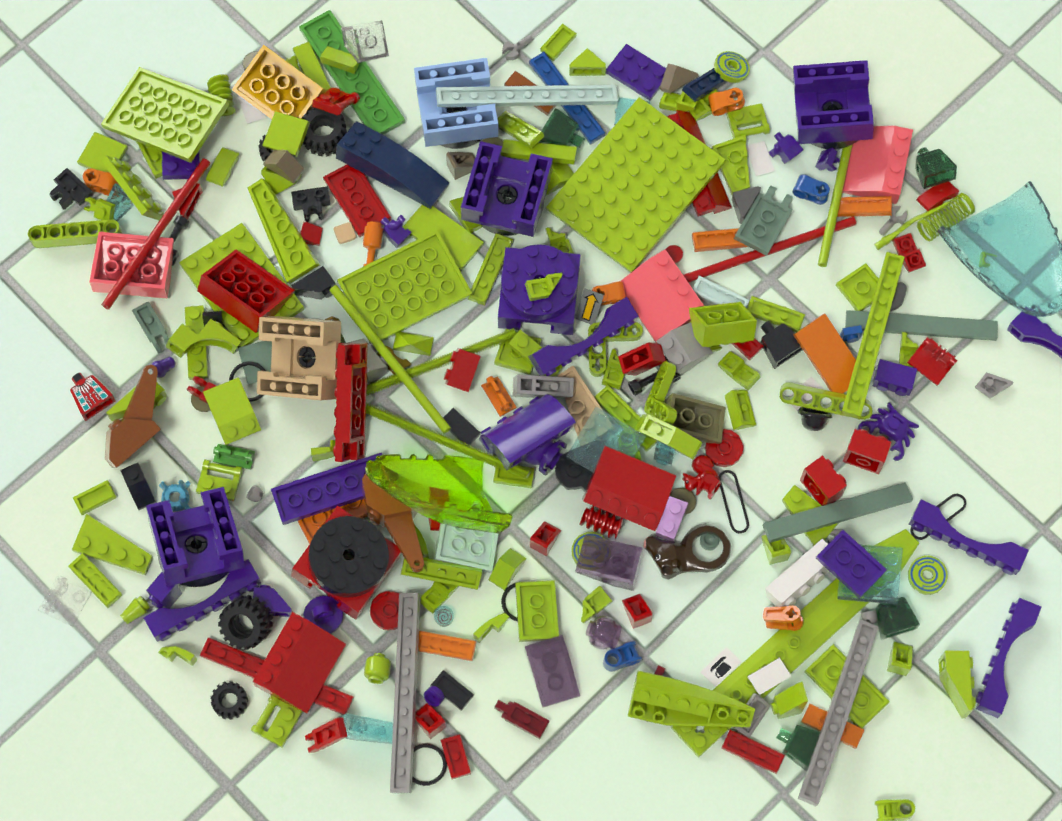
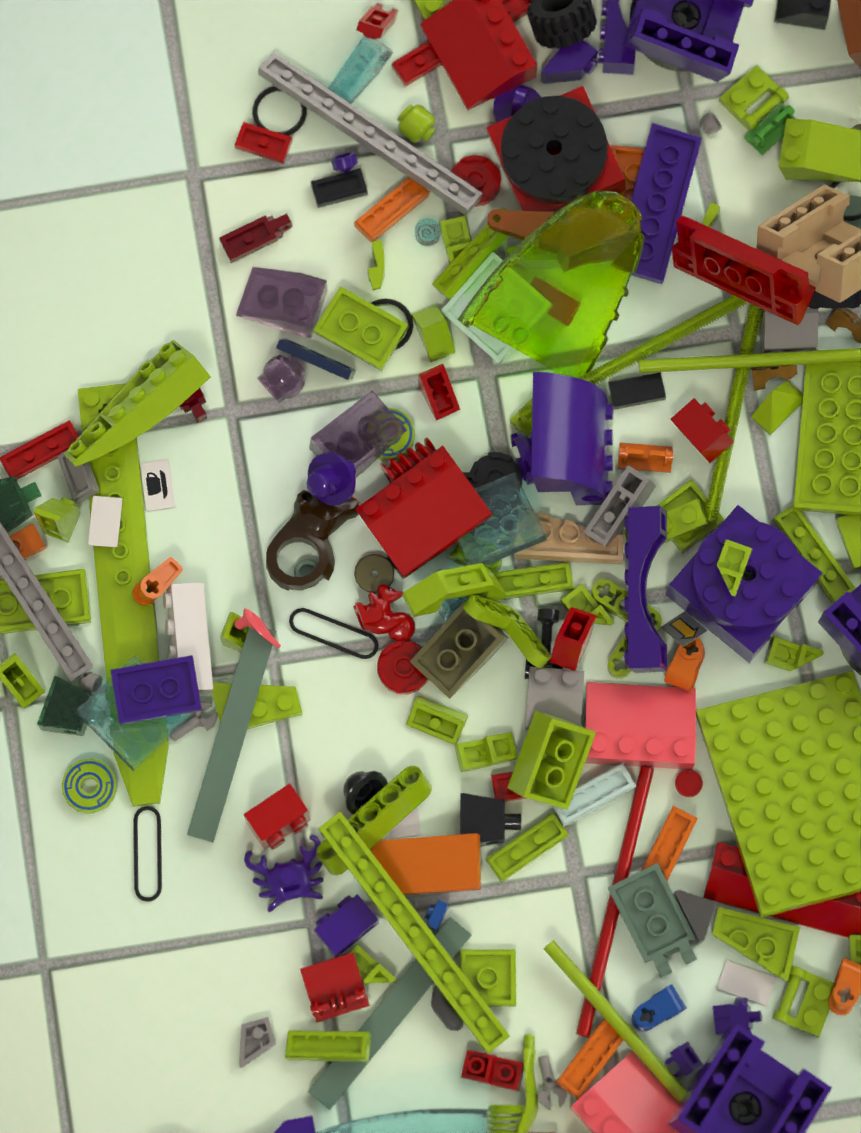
camera: 125 degrees right, 5 degrees up
medium azure piece [159,480,191,511] -> none
red slope [415,703,446,740] -> none
lime slope [581,586,613,624] -> none
blue piece [603,641,643,672] -> none
red slope [622,594,653,629] -> none
lavender brick [656,496,688,542] -> none
red brick [800,455,847,506] -> none
dark purple arch [908,499,1029,575] -> none
none -> coral bar [235,608,281,648]
none -> dark blue tile [276,338,356,380]
none -> lime plate [285,1030,371,1062]
none -> dark purple plate [306,452,356,506]

